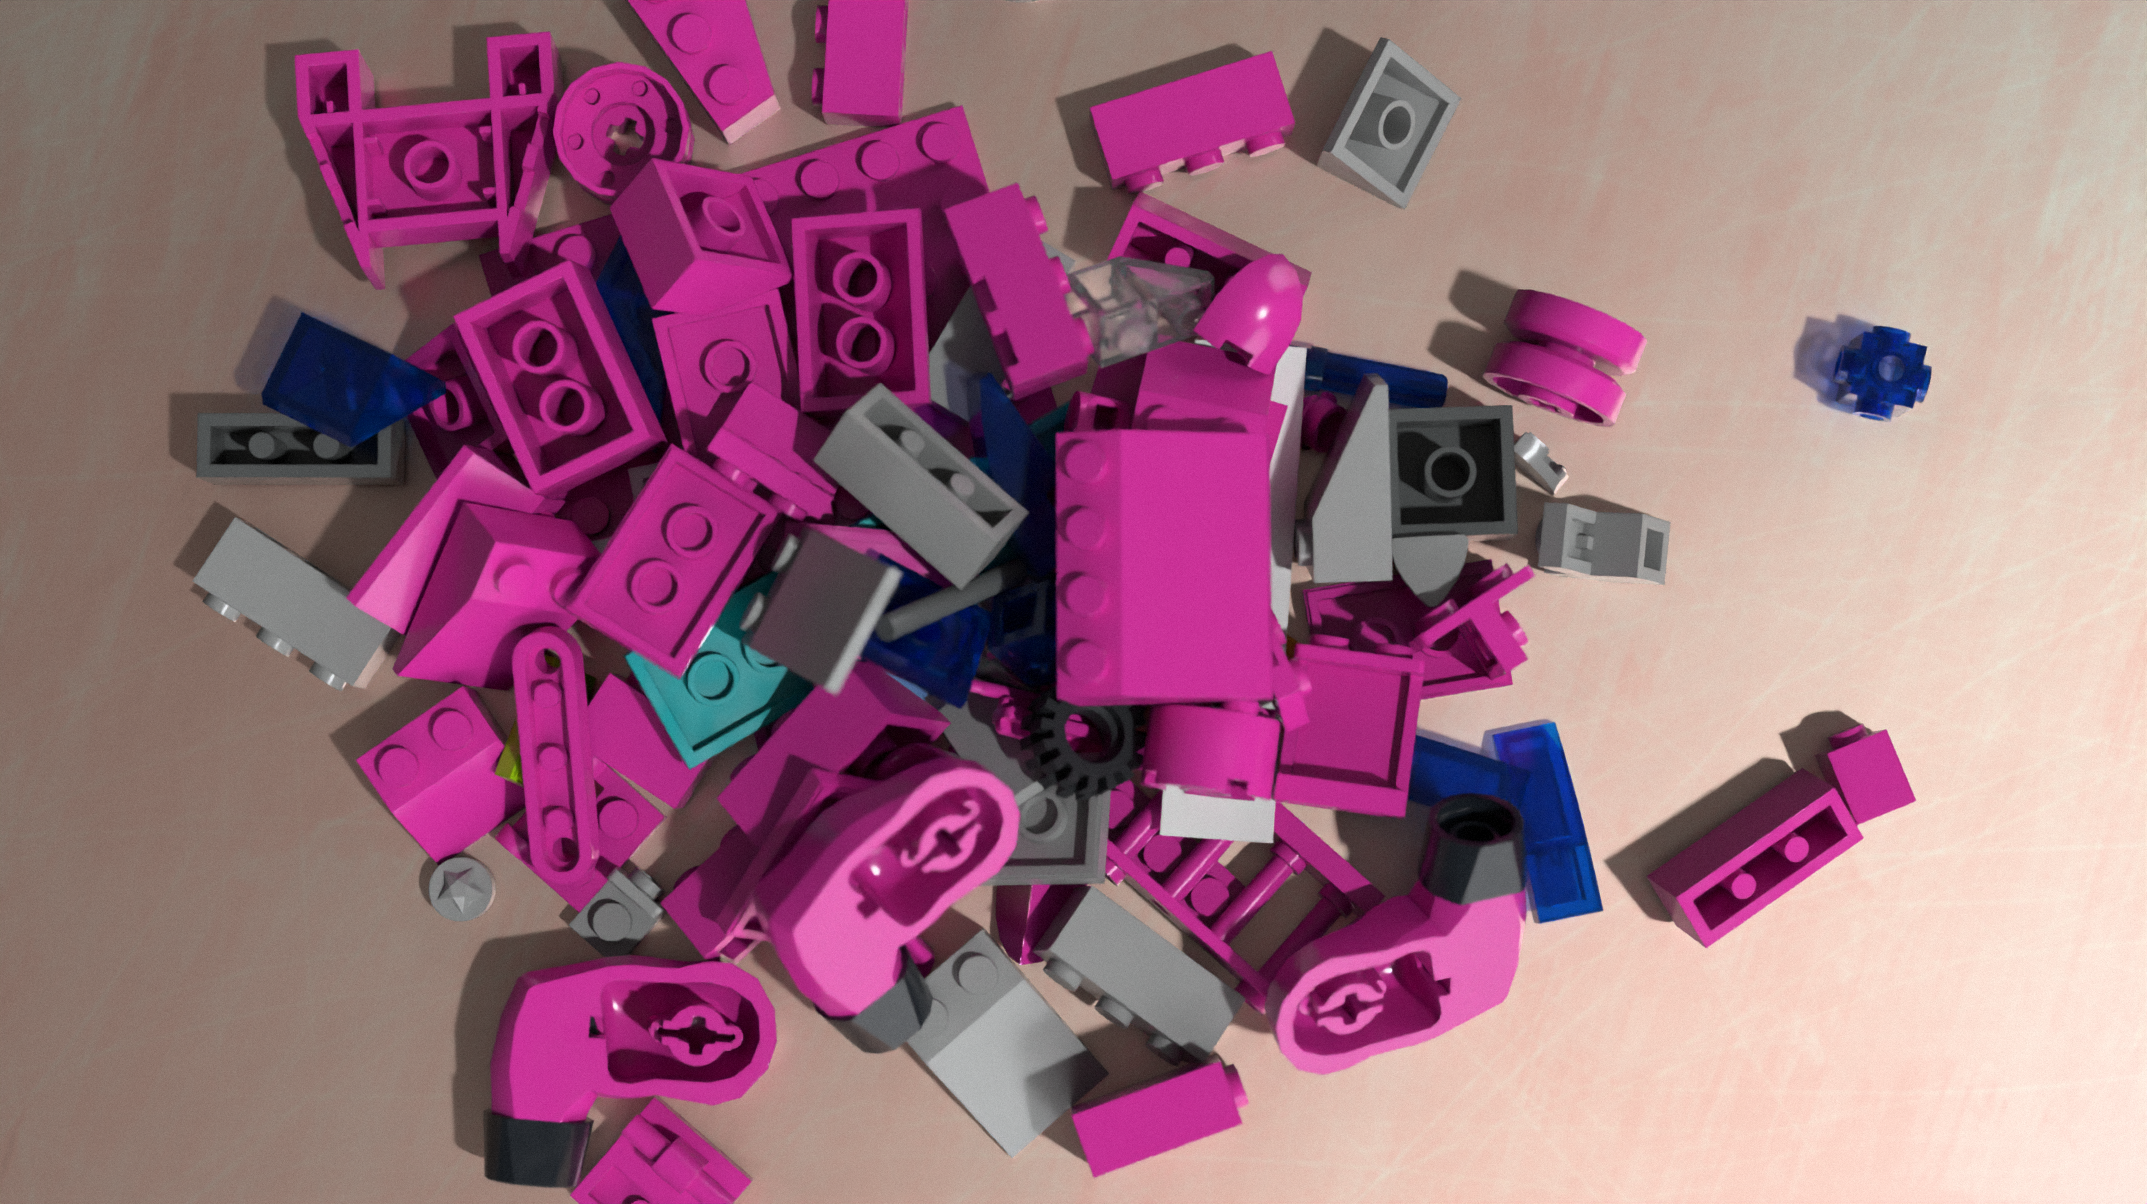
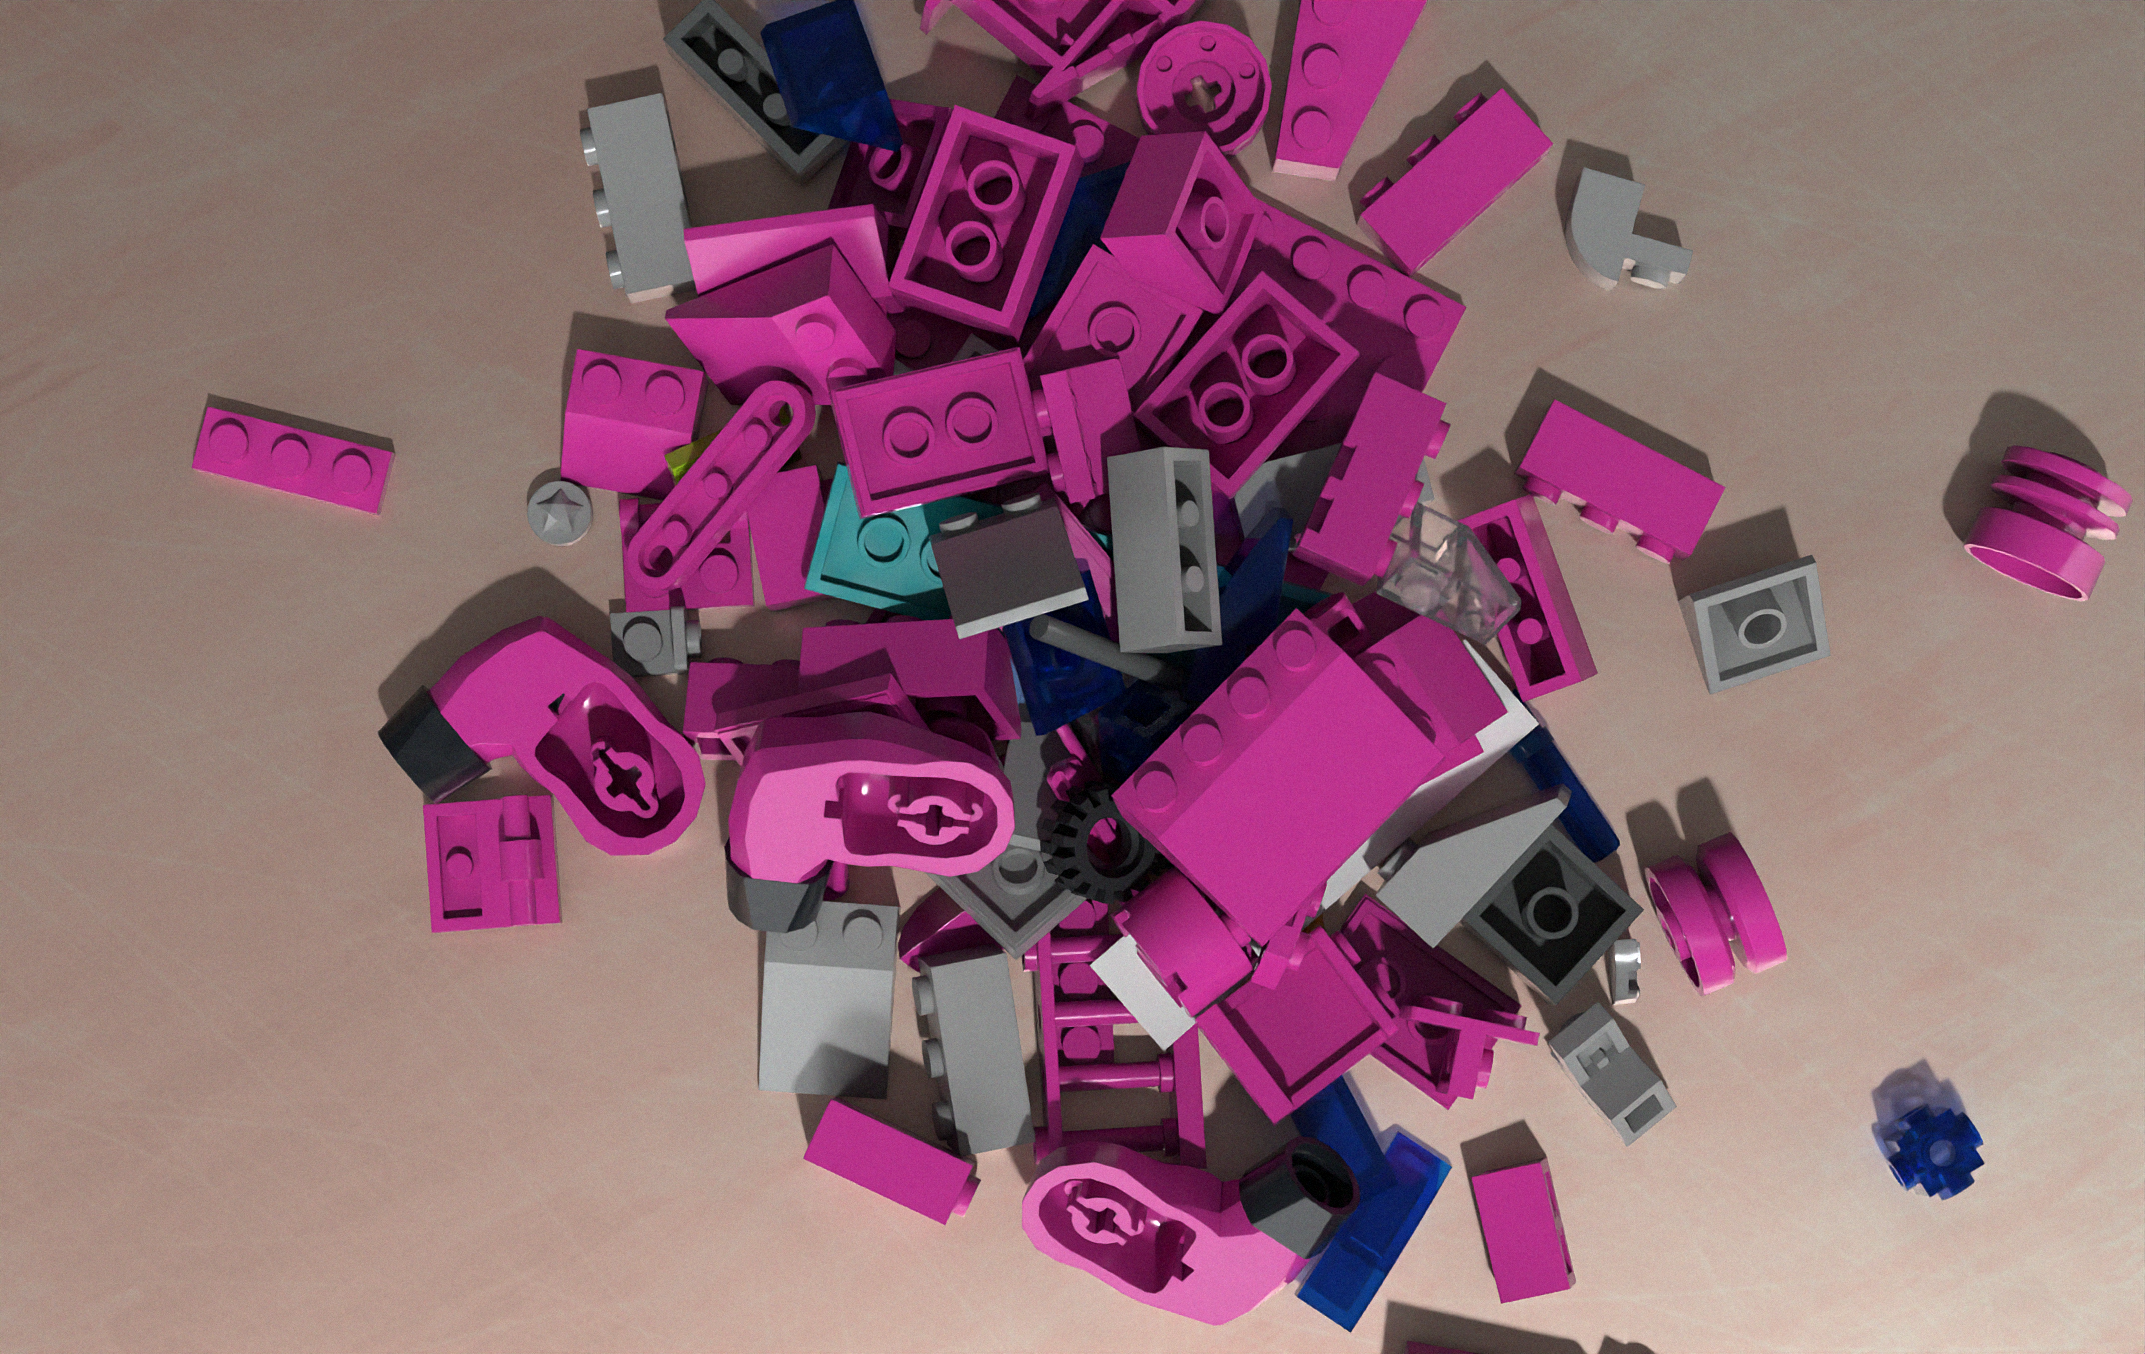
camera: 40 degrees right, 0 degrees up
dark pink brick [1193,254,1303,375] -> none
dark pink plate [1300,392,1347,453] -> none
light grey tile [1392,535,1469,608] -> none
none -> dark pink plate [191,406,396,516]
none -> dark pink hinge [1471,1157,1576,1304]

